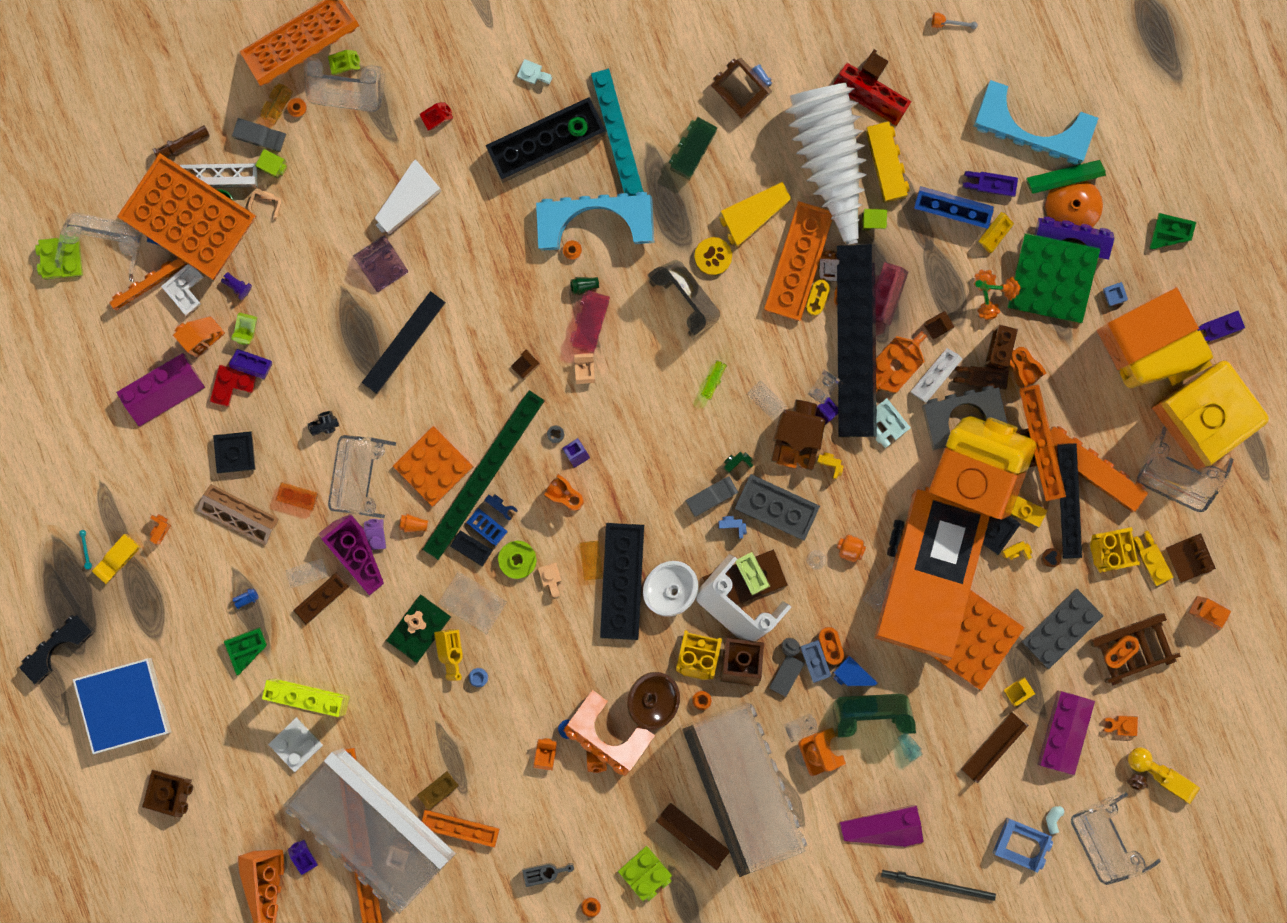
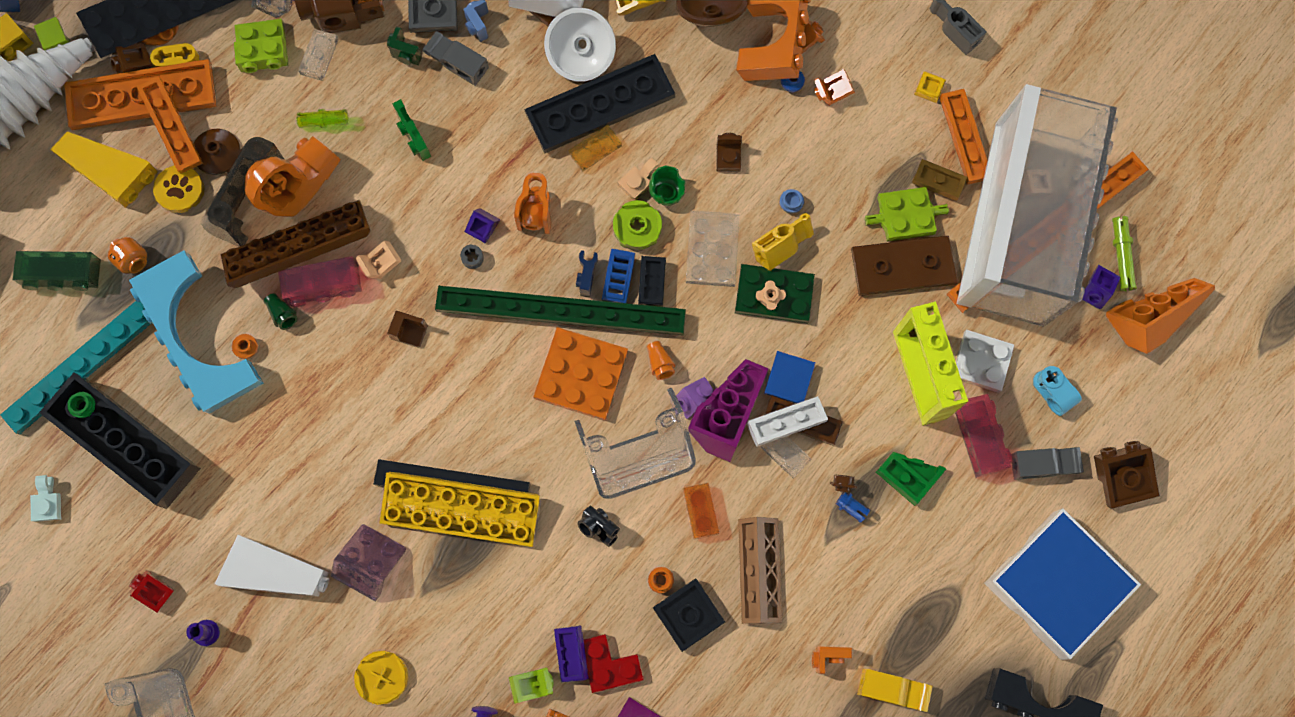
camera: 115 degrees left, 10 degrees down
none -> orange head [108,237,147,274]
none -> orange plate [136,76,203,174]
none -> dark purple pin [186,620,220,646]
none -> reddish brown dish [193,128,241,175]
none -> reddish brown plate [221,200,371,288]
none -> lime plate [234,18,289,73]
none -> orange piece [245,136,341,217]
none -> yellow tile [354,651,408,705]
none -> yellow plate [379,472,540,547]
none -> green wing [392,99,431,161]
none -> orange plate [648,567,674,593]
none -> green hair [649,165,685,206]
none -> reddish brown bracket [716,133,742,172]
none -> white plate [747,396,828,447]
none -> blue piece [764,351,816,404]
none -> reddish brown plate [830,475,857,492]
none -> reddish brown plate [851,236,957,296]
none -> lime plate [865,187,949,242]
none -> yellow tile [914,71,946,103]
none -> clear pink brick [955,394,1012,478]
none -> dark grey piece [1010,447,1084,480]
none -> medium azure piece [1033,366,1082,416]
none -> lime pin [1112,216,1137,291]

